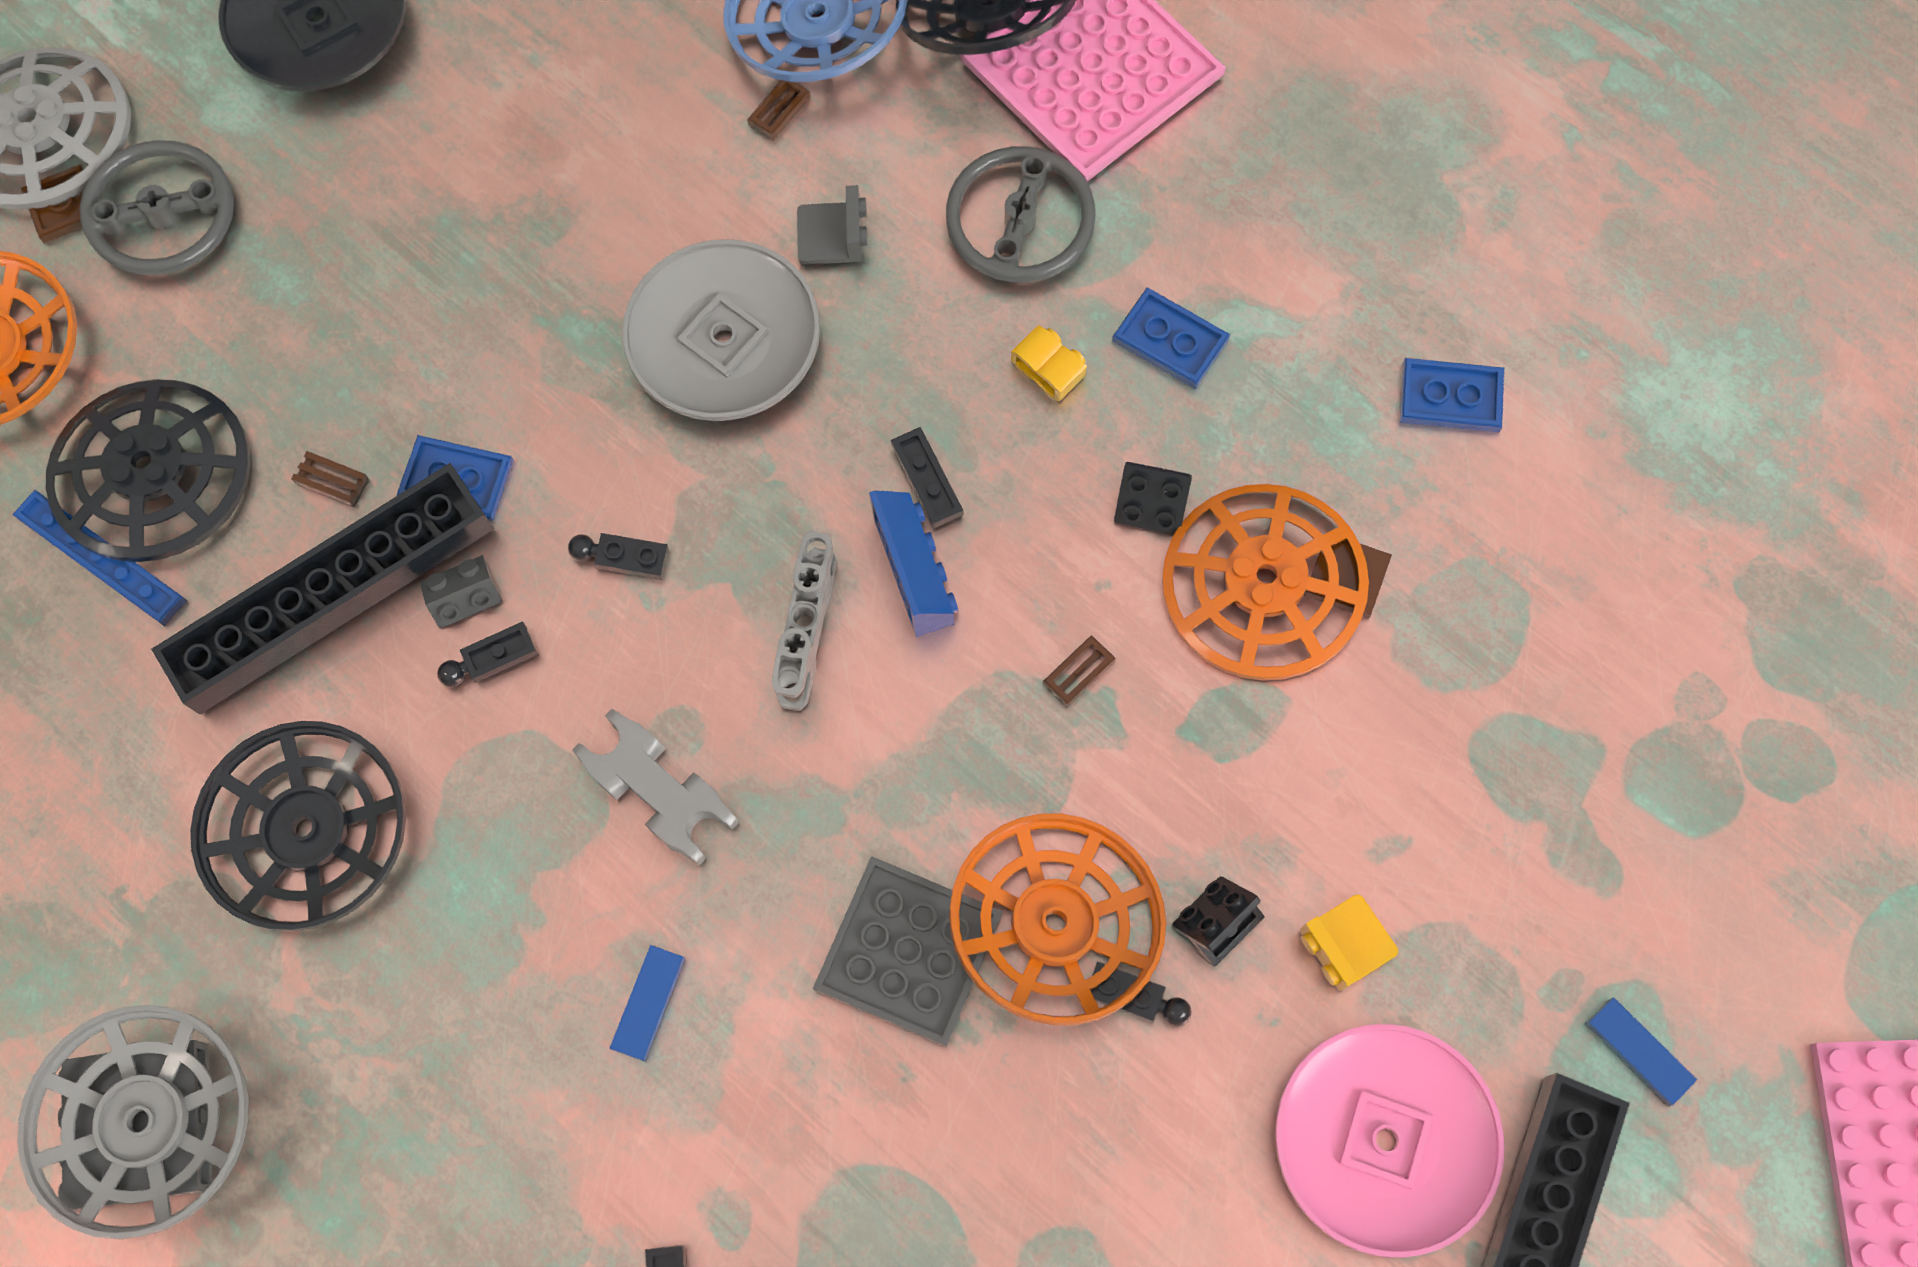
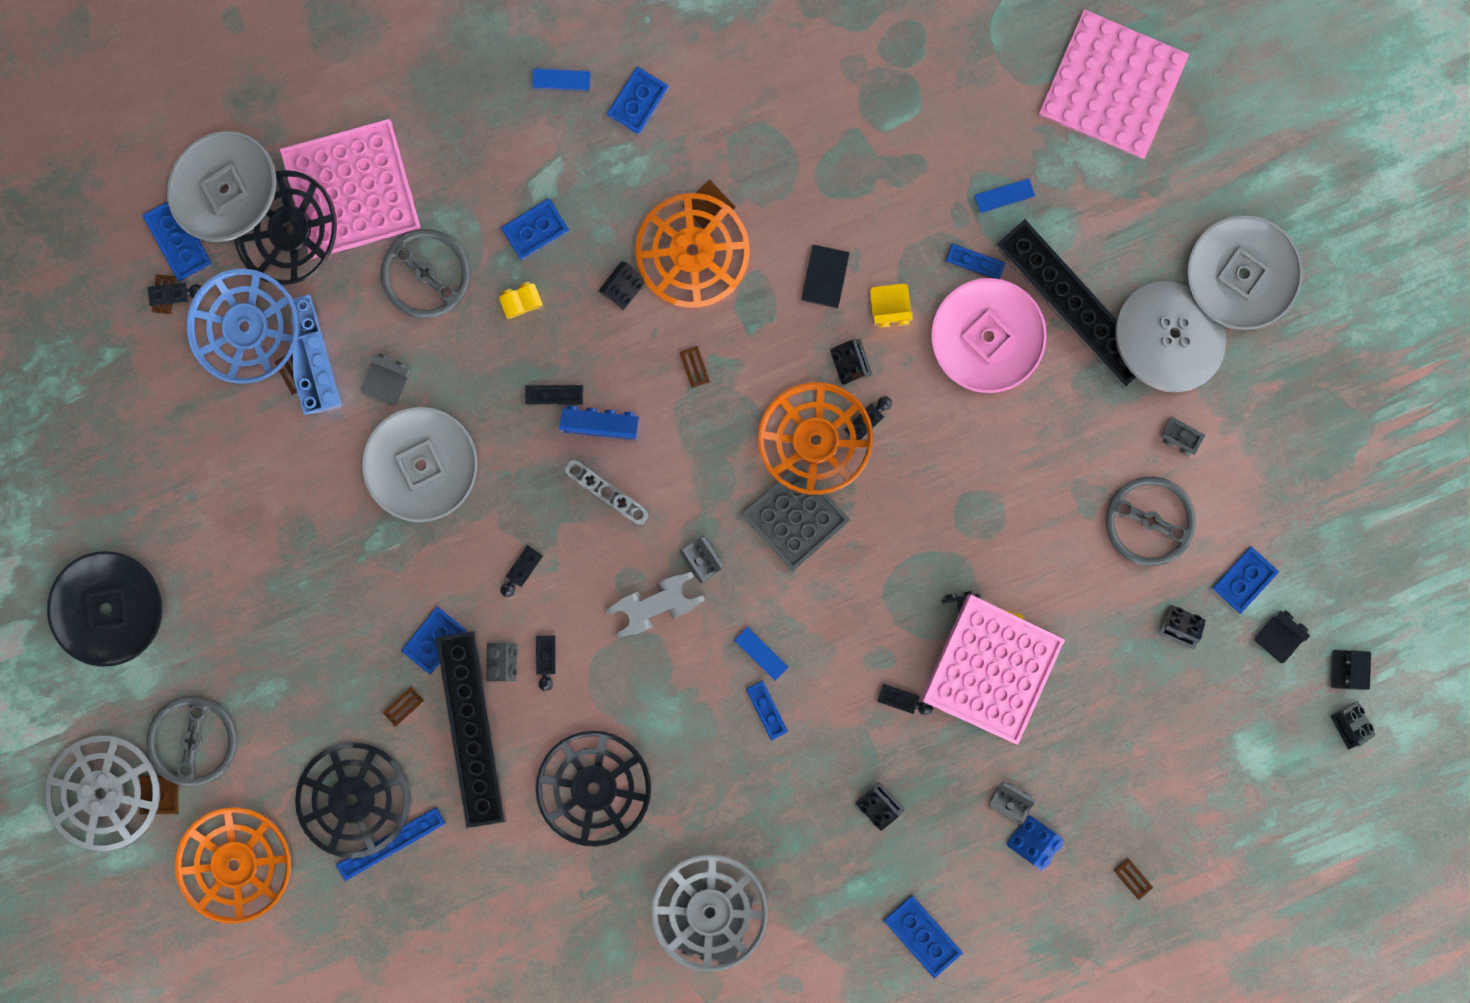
camera: 65 degrees left, 15 degrees up
none -> medium blue wedge [292,294,343,415]
none -> blue tile [532,69,591,91]
none -> dark grey bracket [679,536,724,583]
none -> blue tile [746,680,788,741]
none -> black tile [801,245,850,309]
none -> blue tile [945,244,1006,279]

